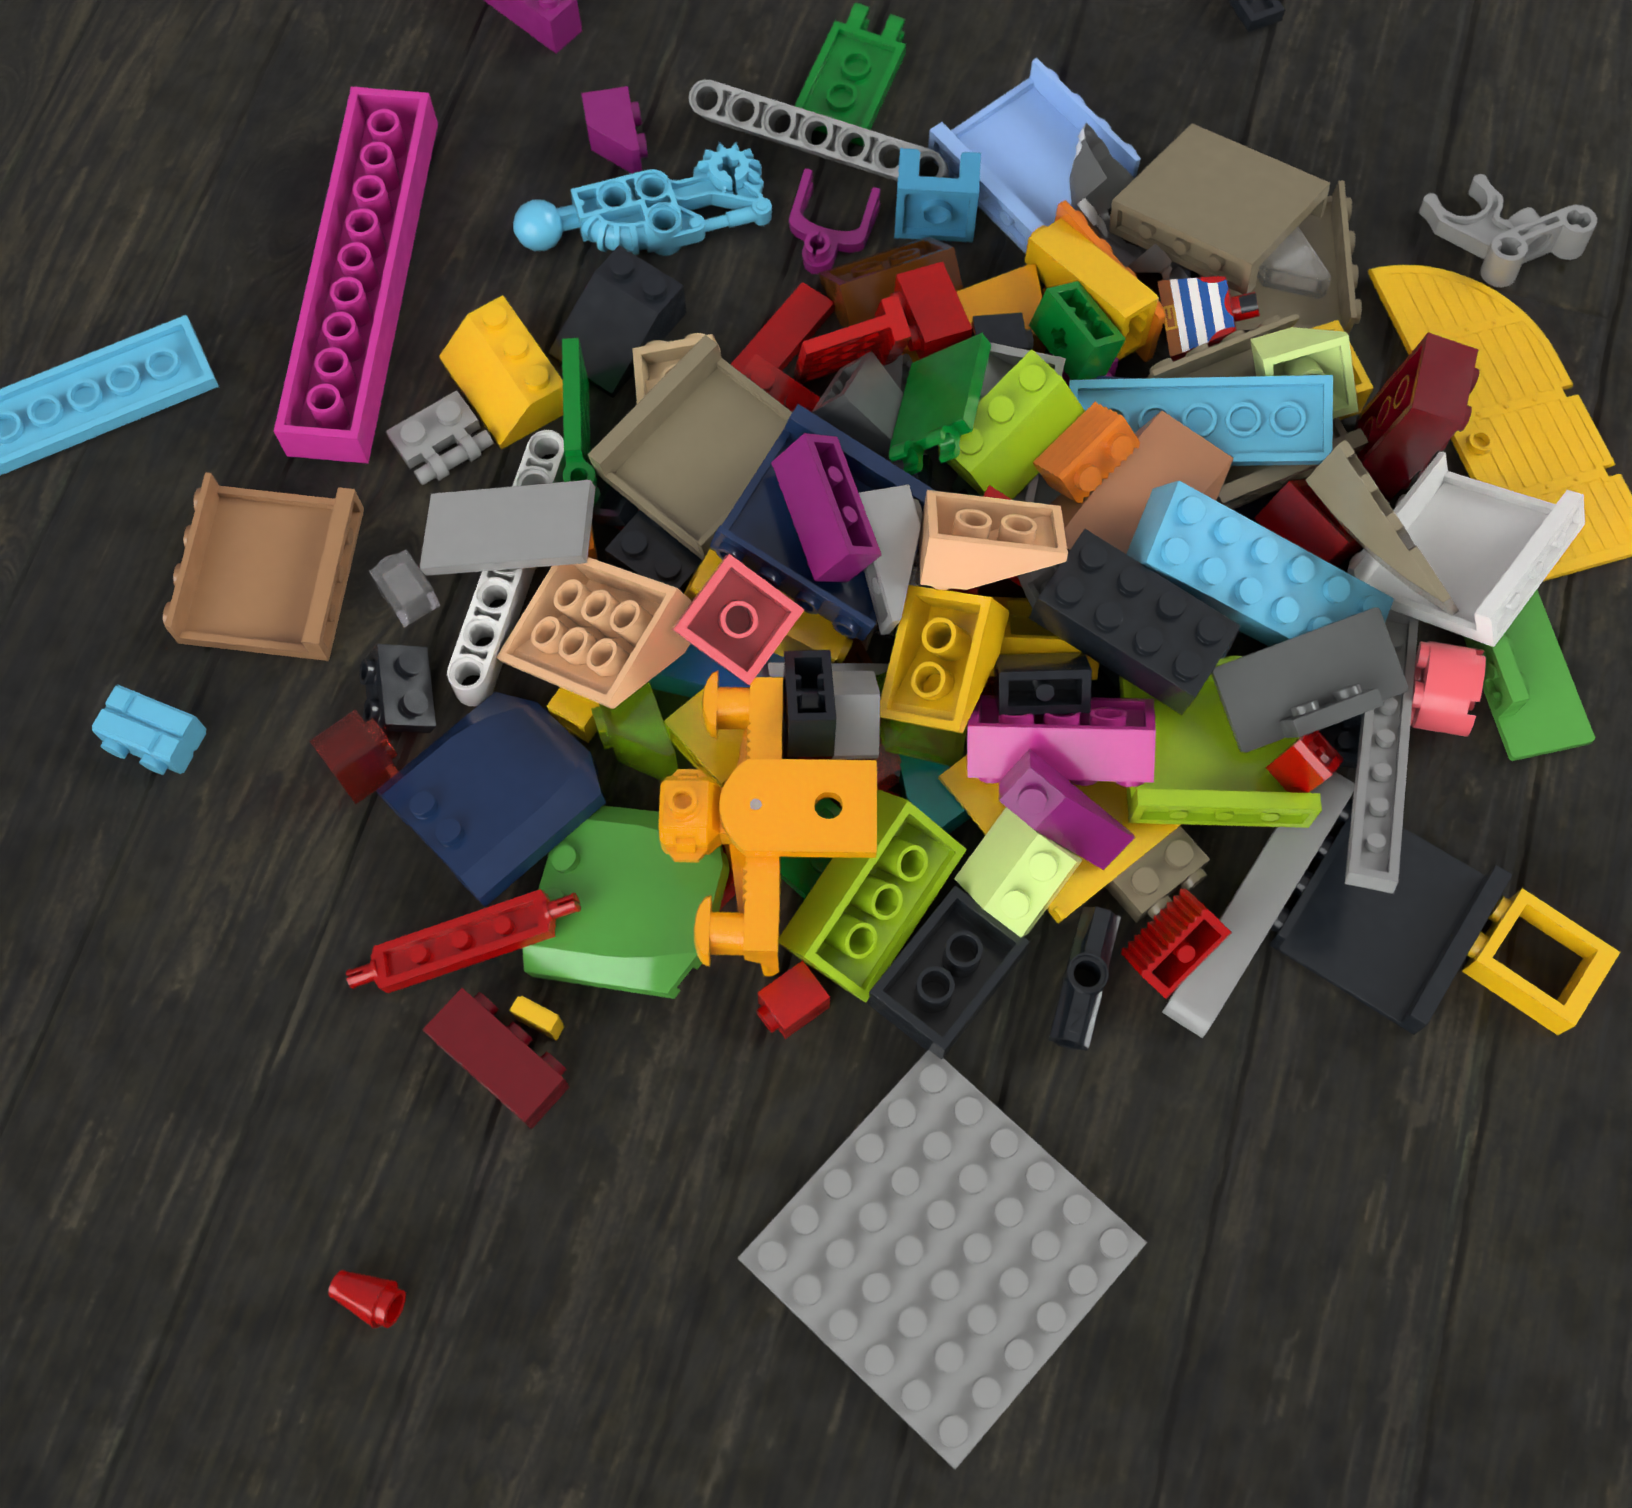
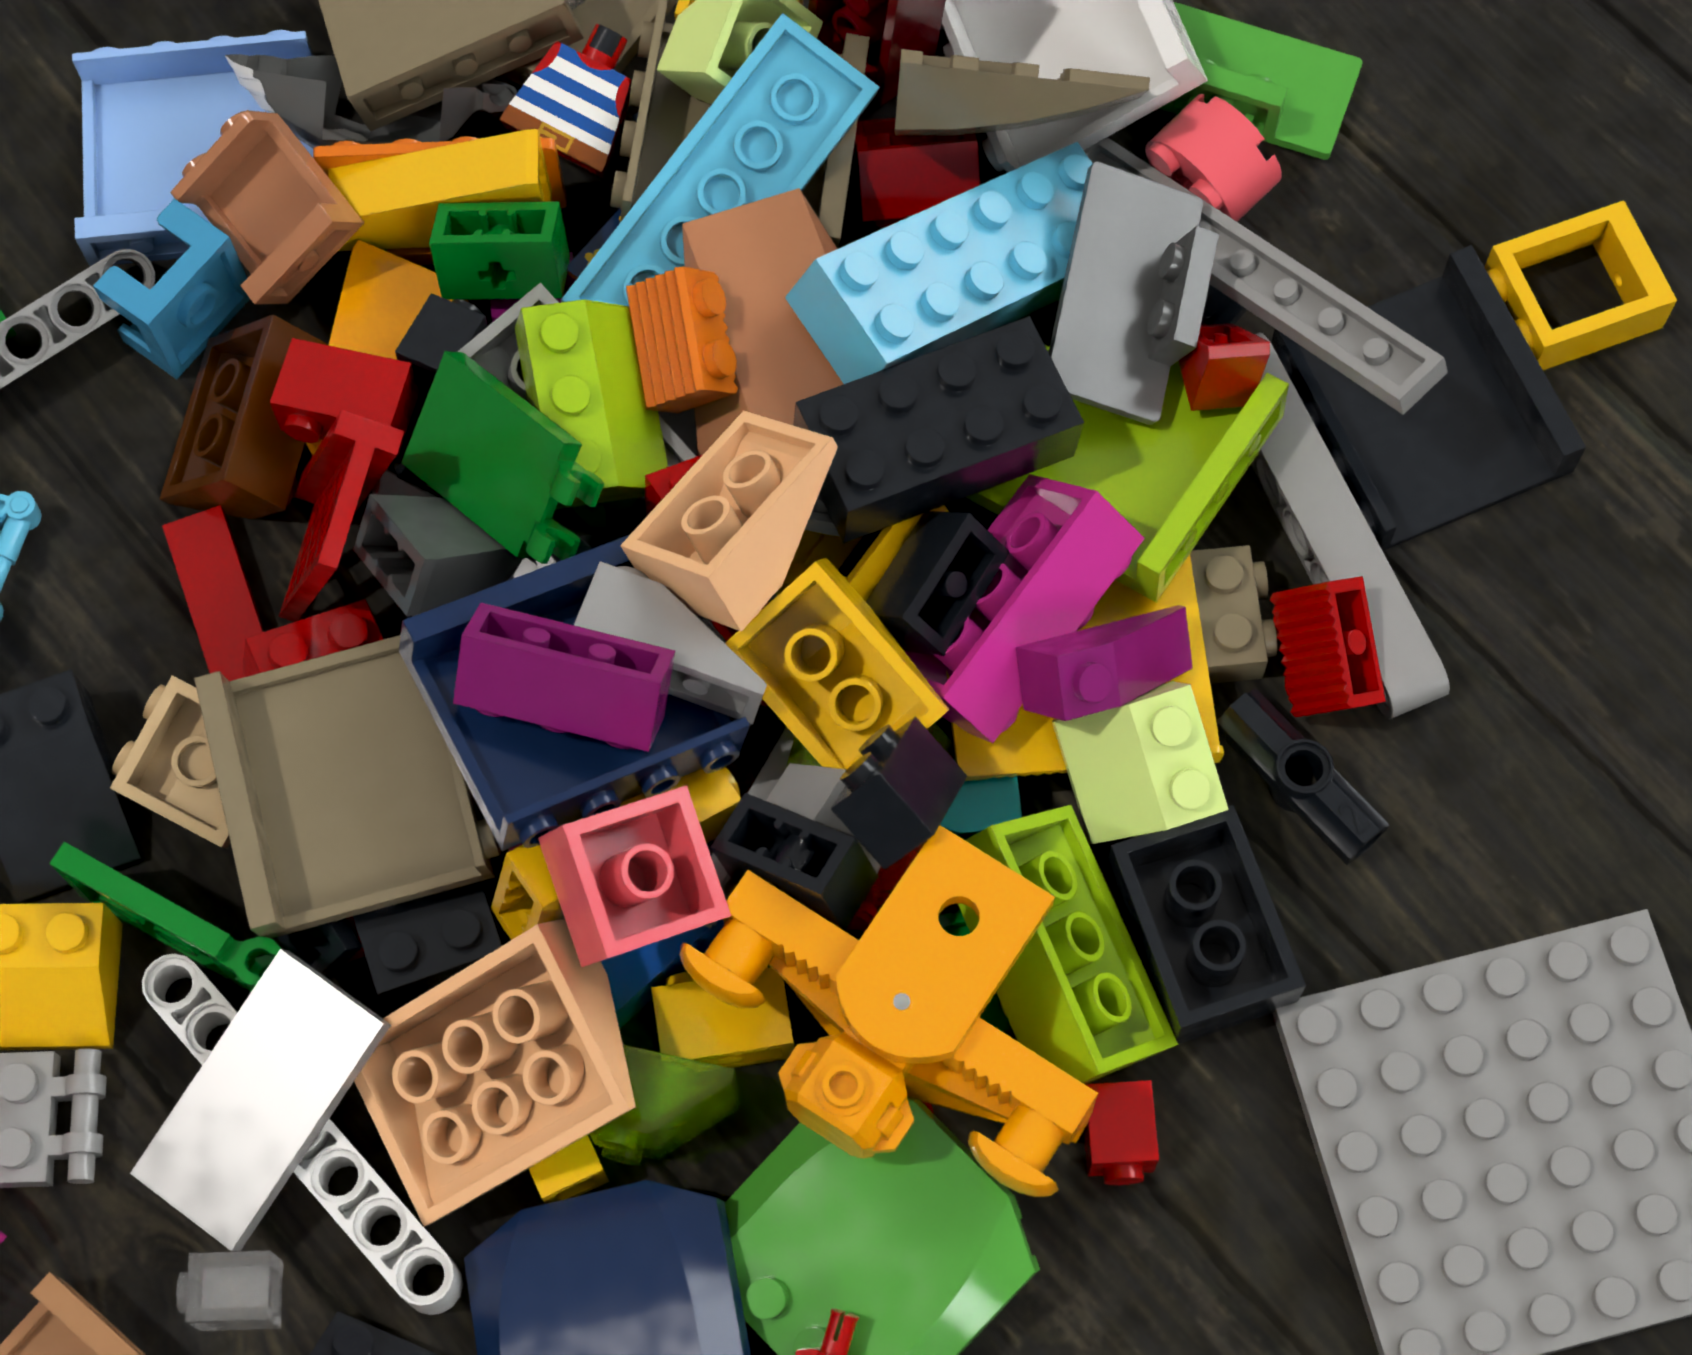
camera: 55 degrees left, 0 degrees up
magenta piece [789,168,880,275] -> none
none -> nougat panel [171,110,364,304]
none -> black brick [831,716,967,870]

